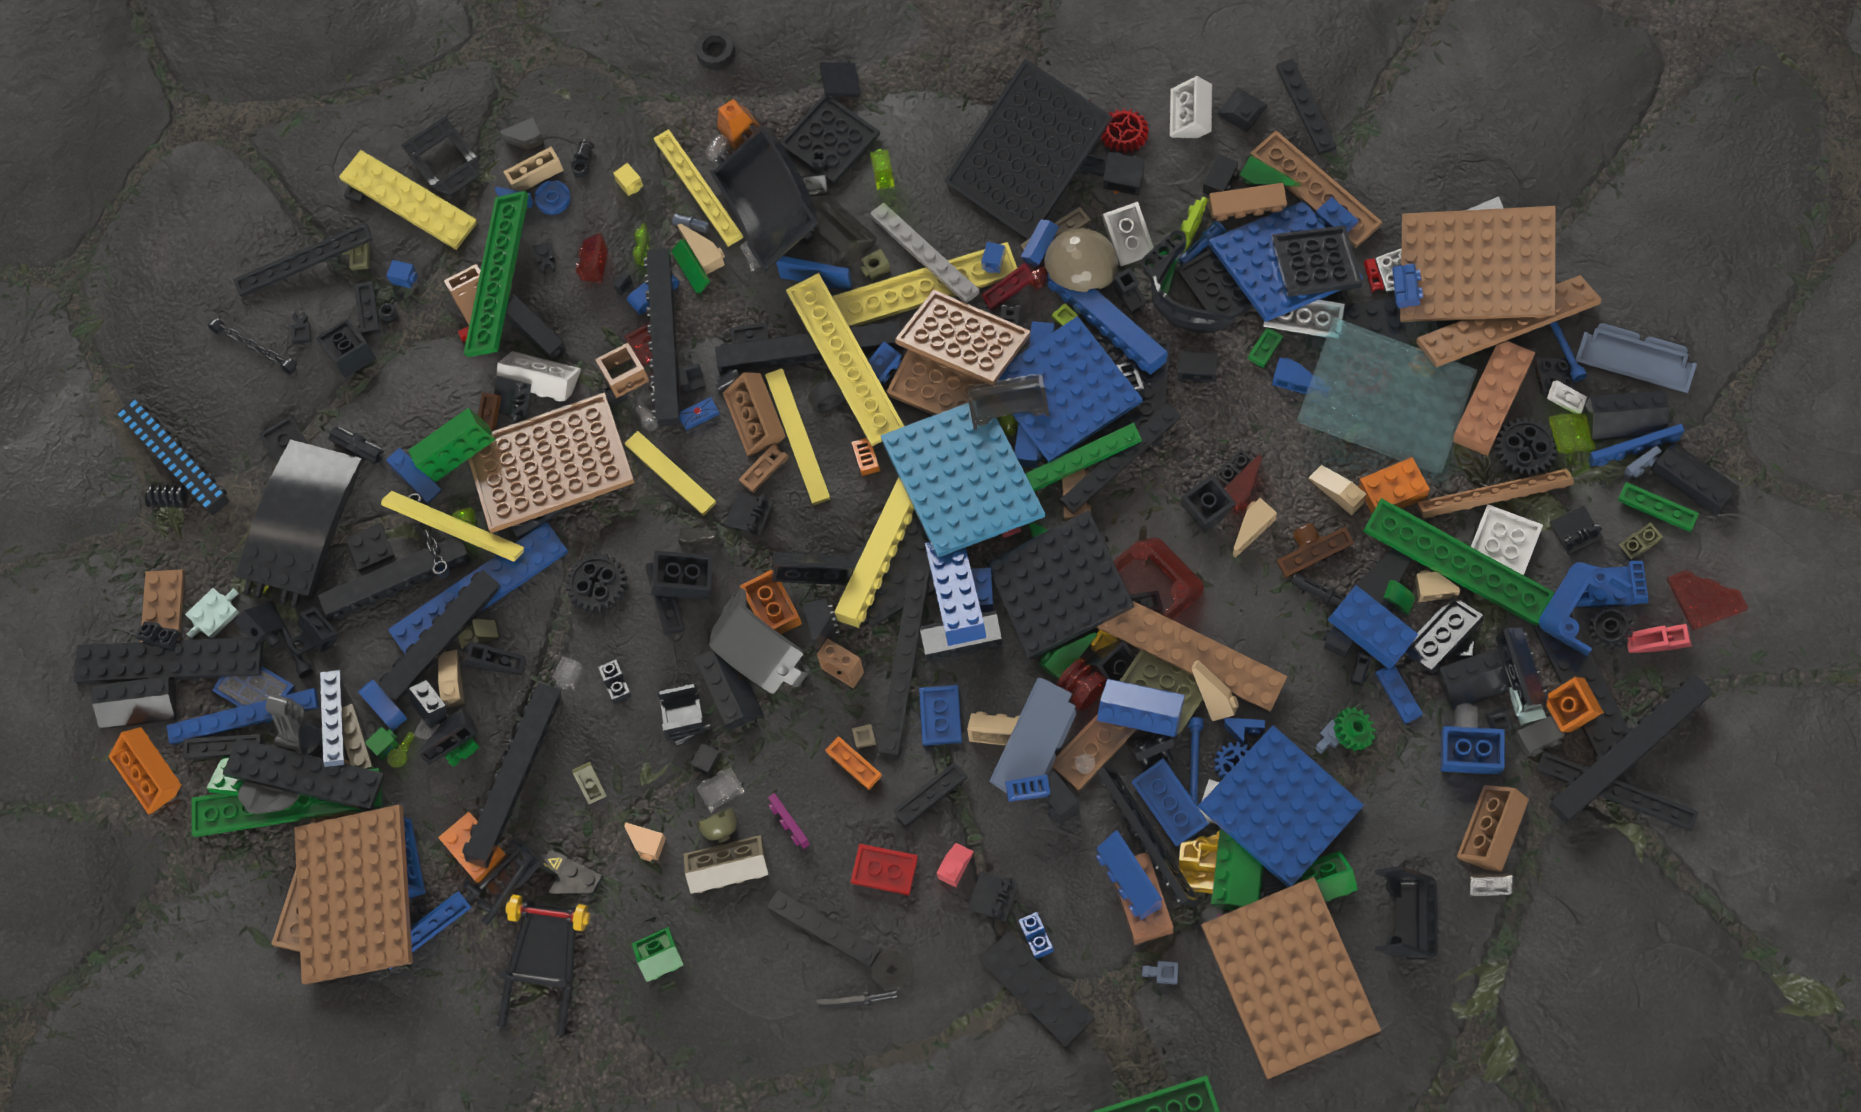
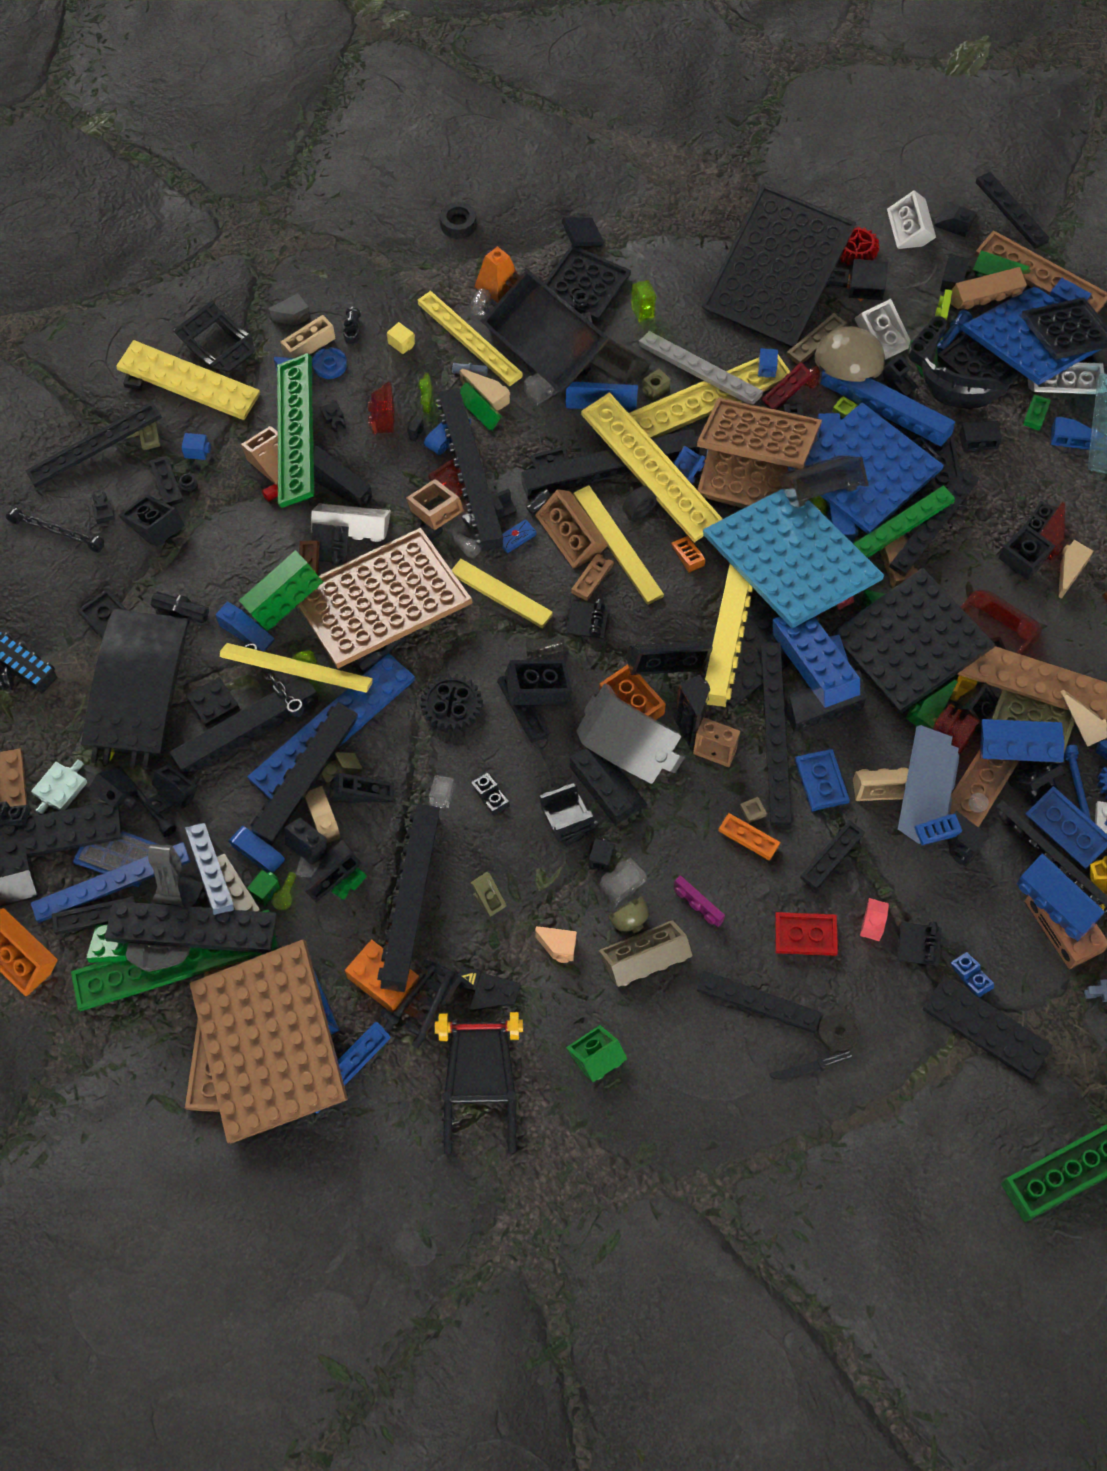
camera: 20 degrees left, 5 degrees down
blue piece [1021,219,1059,267] -> none

